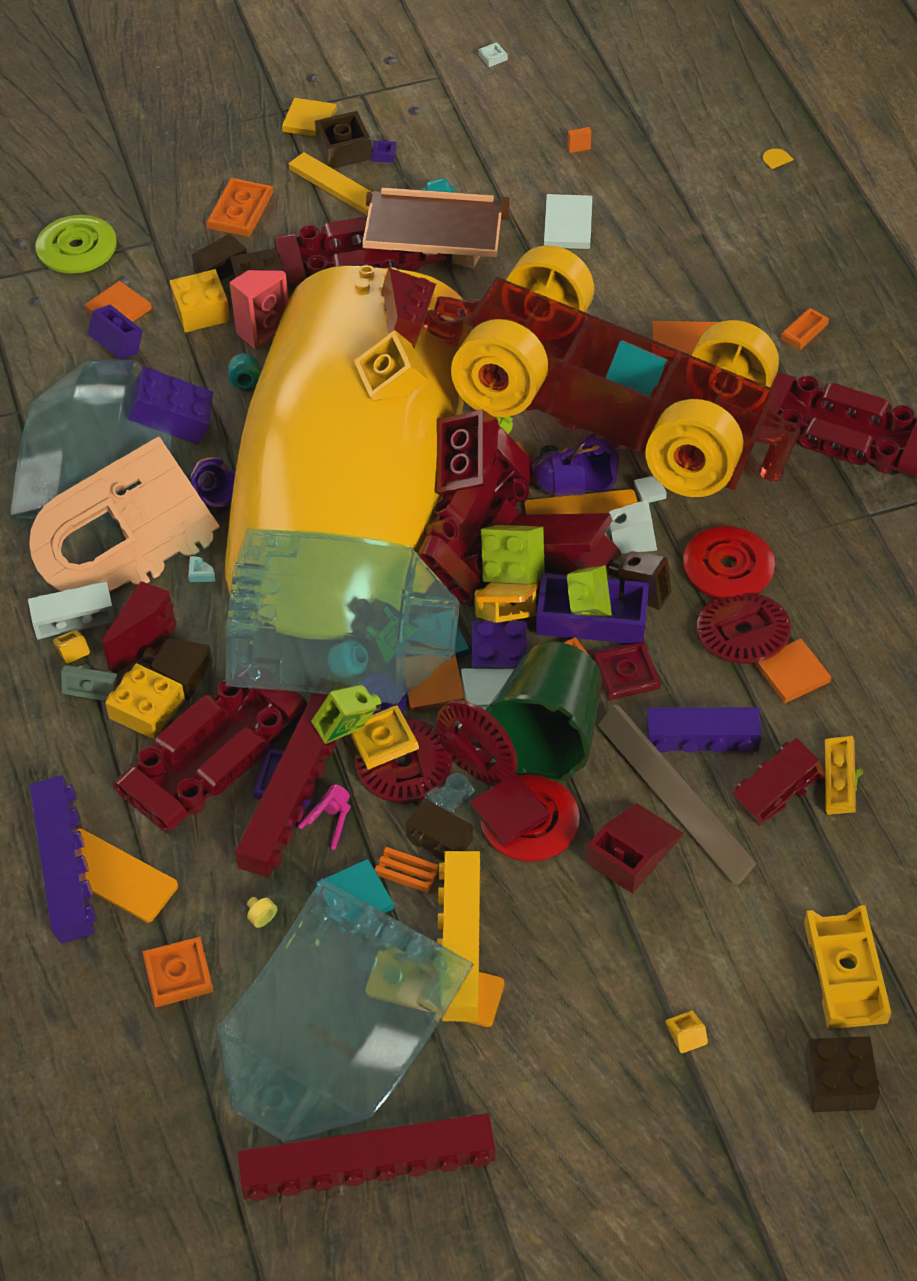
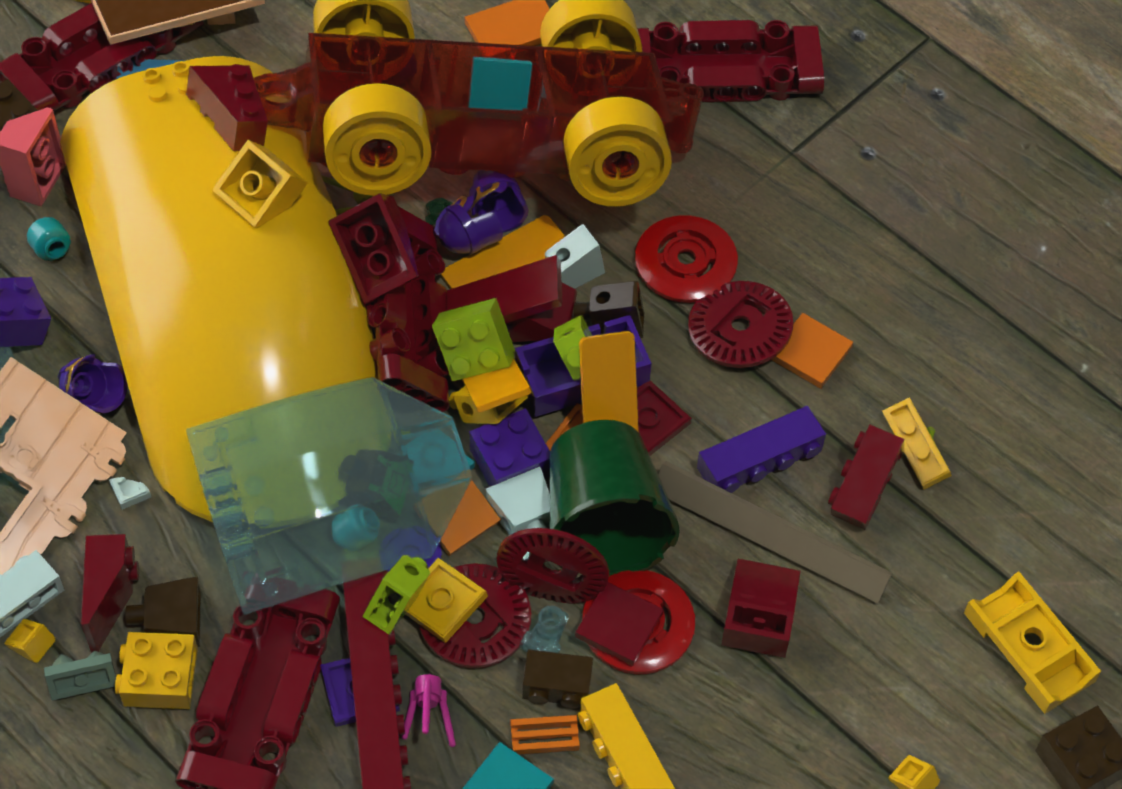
camera: 30 degrees left, 5 degrees up
light aqua tile [634,476,667,503] -> none
none -> light orange piece [579,331,638,431]

